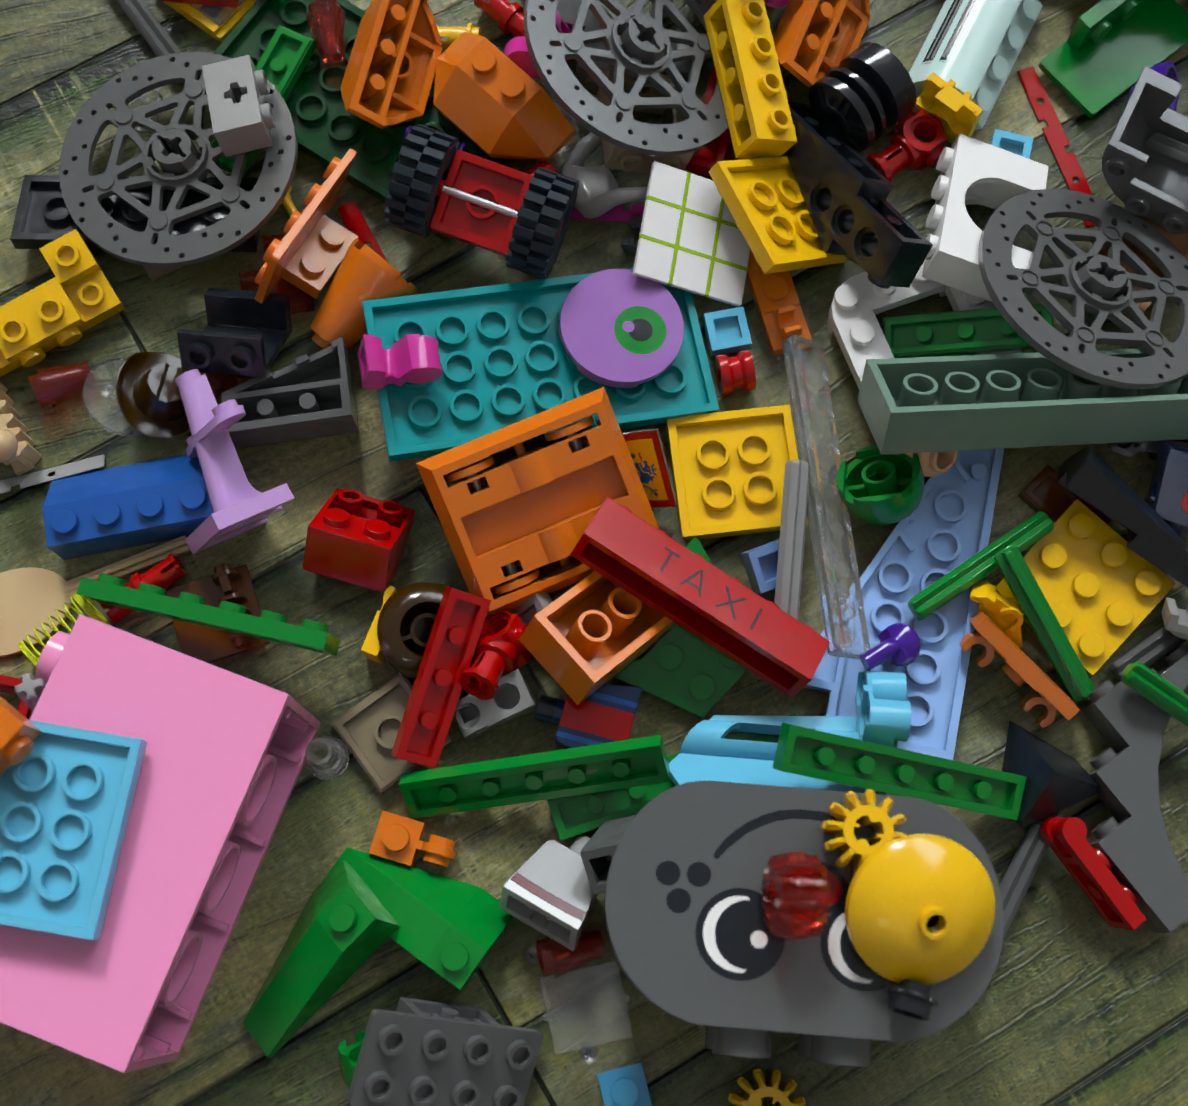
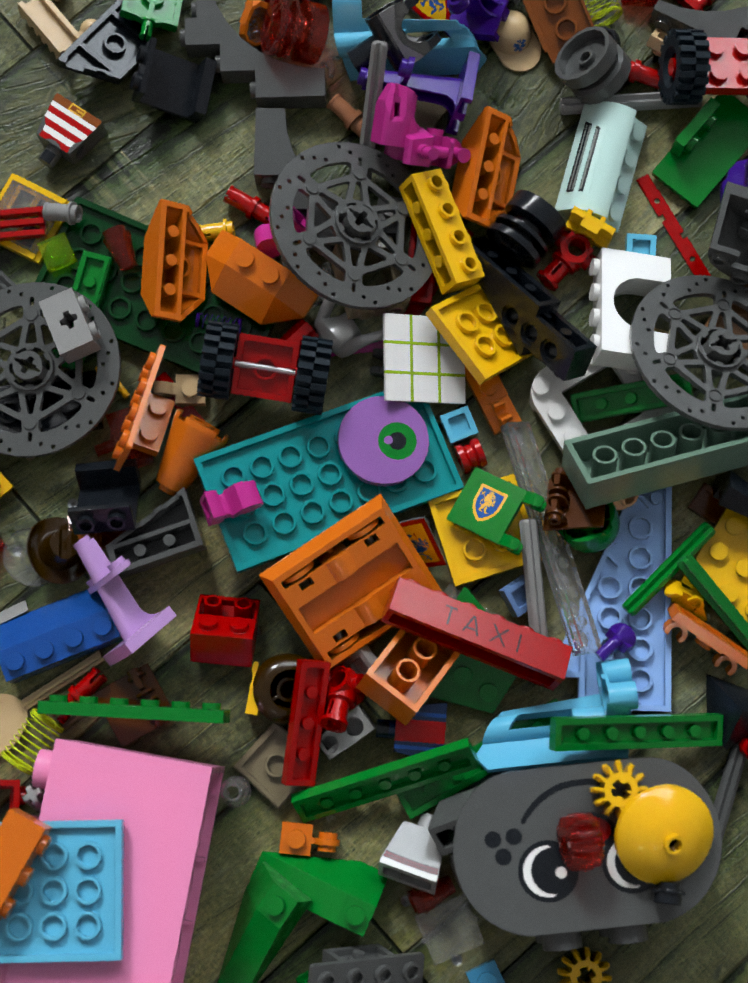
camera: 10 degrees left, 5 degrees up
none -> clear neon green plate [37,232,78,273]
none -> tan plate [154,374,206,406]
none -> green flag [446,467,547,555]
none -> reddish brown hinge [543,467,606,531]

